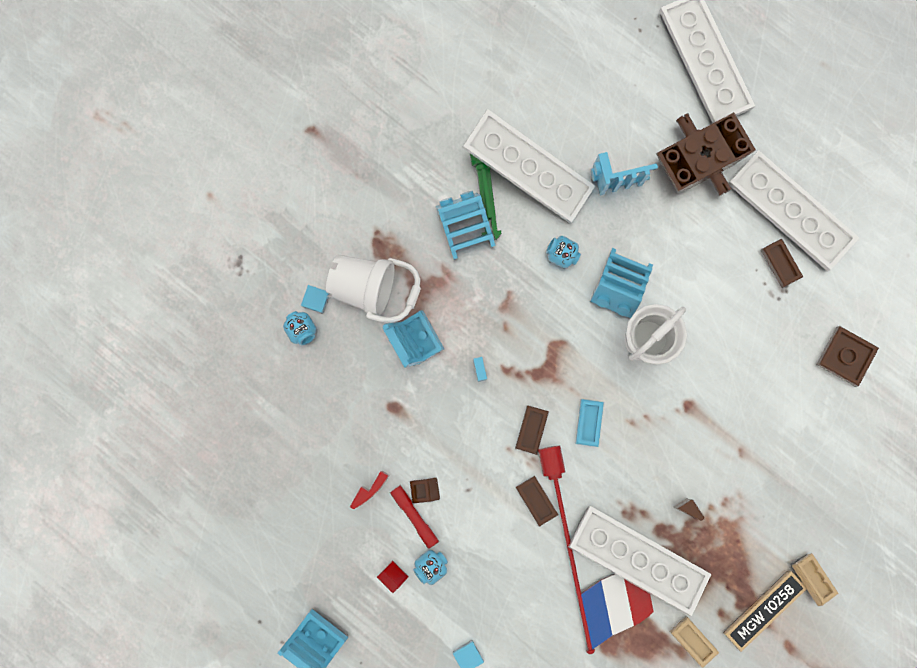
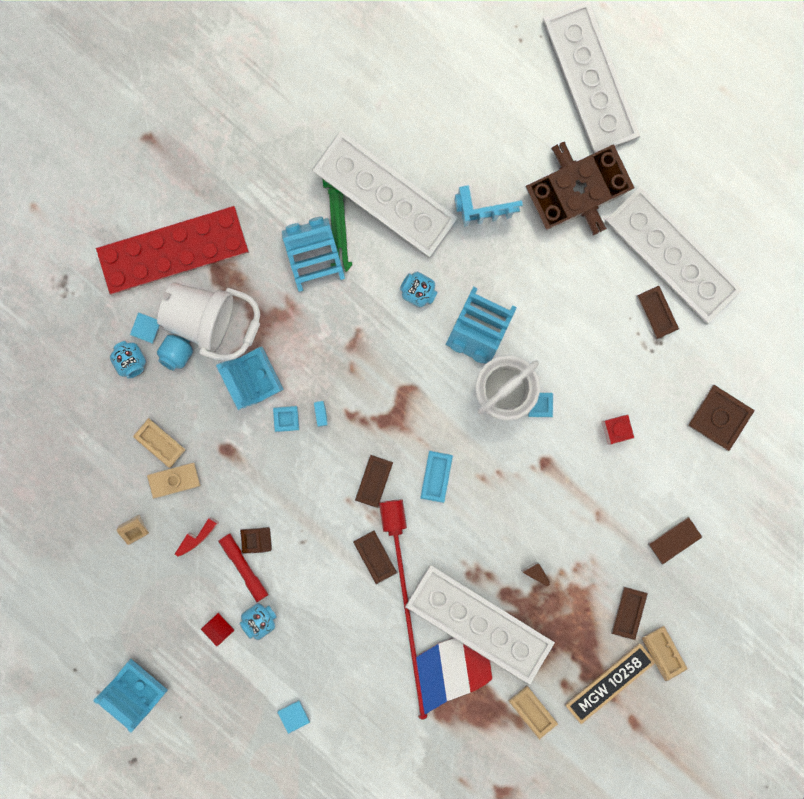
camera: 10 degrees right, 5 degrees up
none -> red plate [96,206,249,295]
none -> tan slope [117,515,149,545]
none -> tan plate [133,418,186,468]
none -> tan plate [147,463,201,499]
none -> medium azure head [157,335,193,371]
none -> medium azure tile [273,406,299,432]
none -> medium azure tile [528,393,553,417]
none -> red brick [601,414,635,444]
none -> reddish brown tile [611,586,648,640]
none -> reddish brown tile [648,517,702,565]

